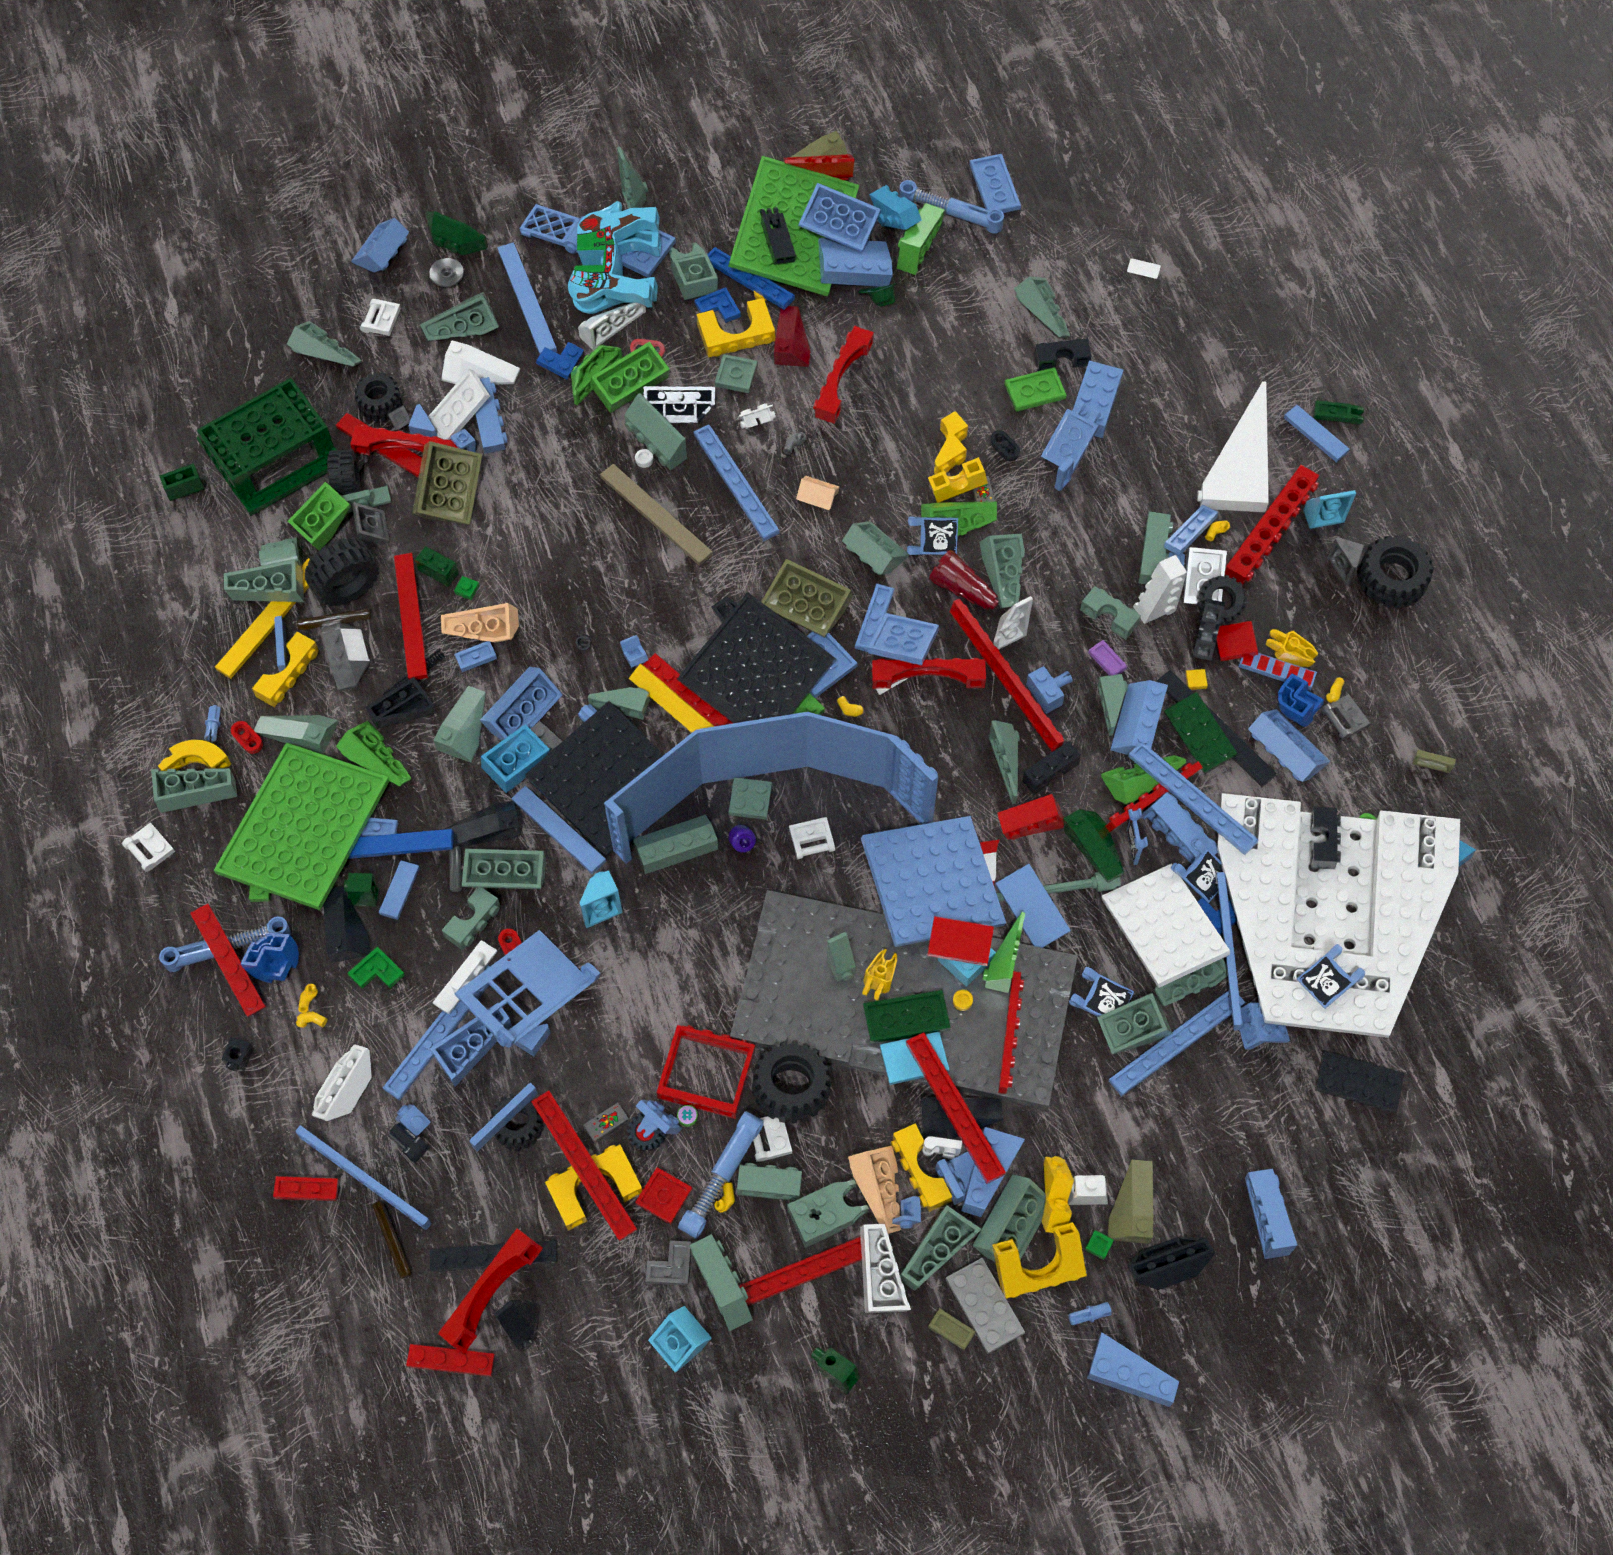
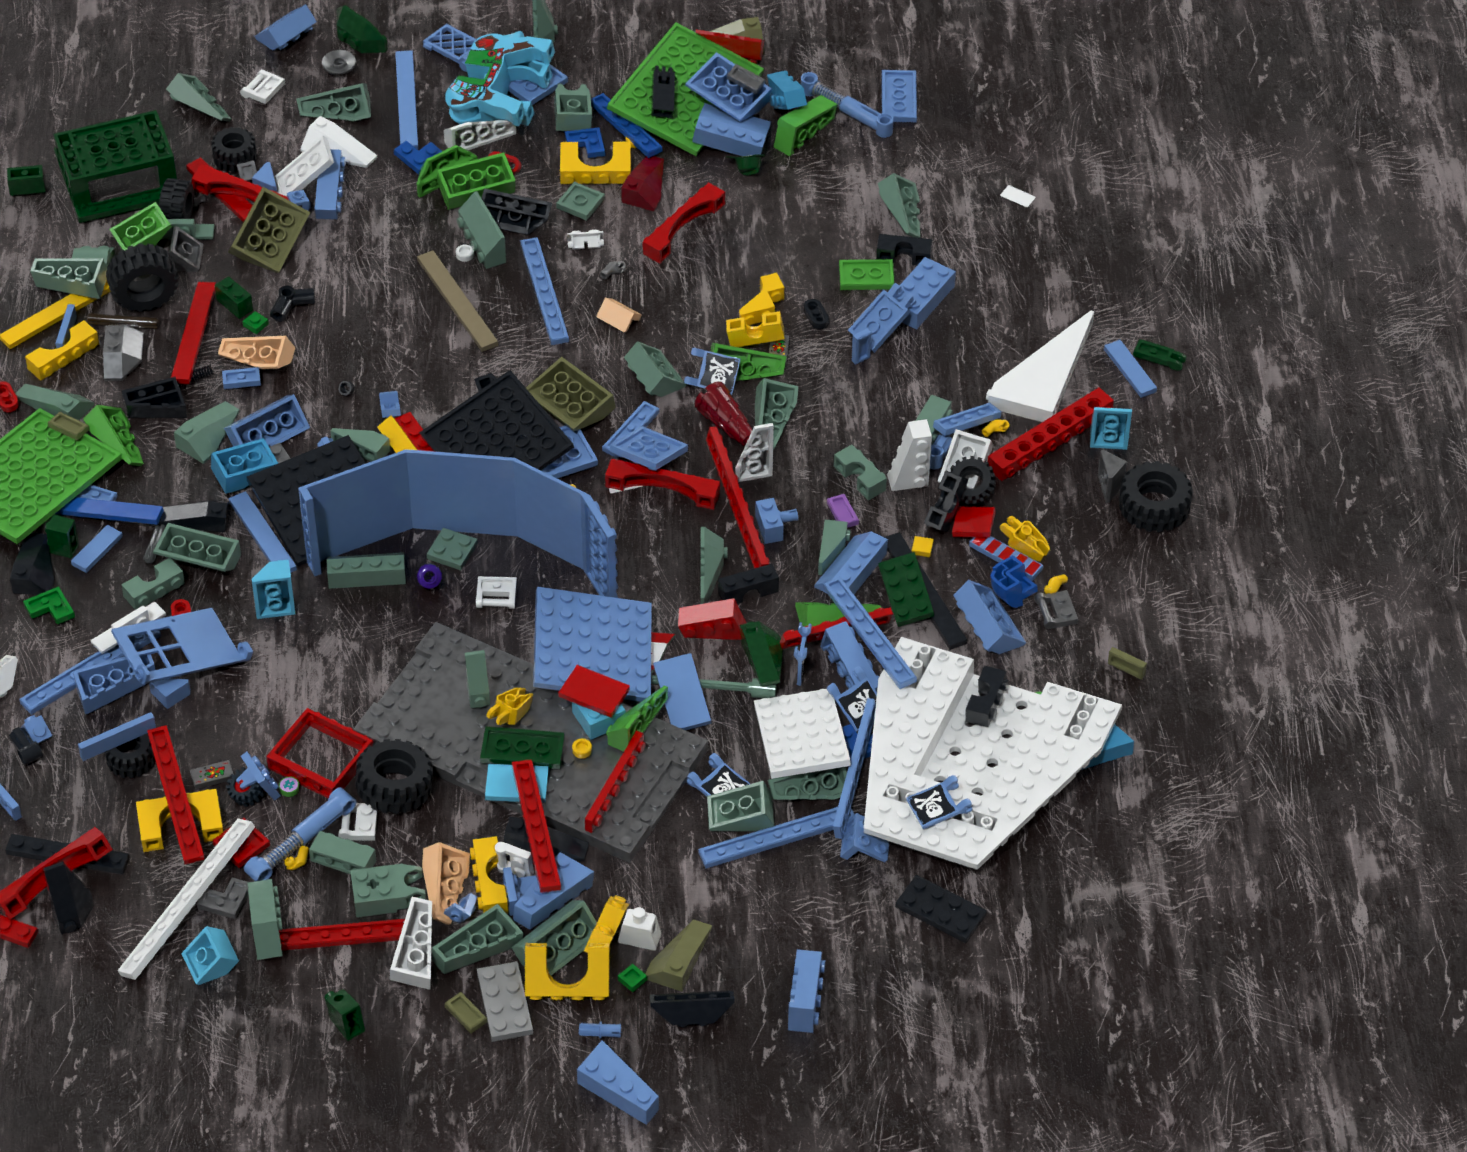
camera: 15 degrees right, 15 degrees down
none -> olive tile [48,412,89,441]
none -> white plate [118,819,255,980]
none -> black piece [270,285,315,322]
none -> flat silver tile [727,64,766,94]

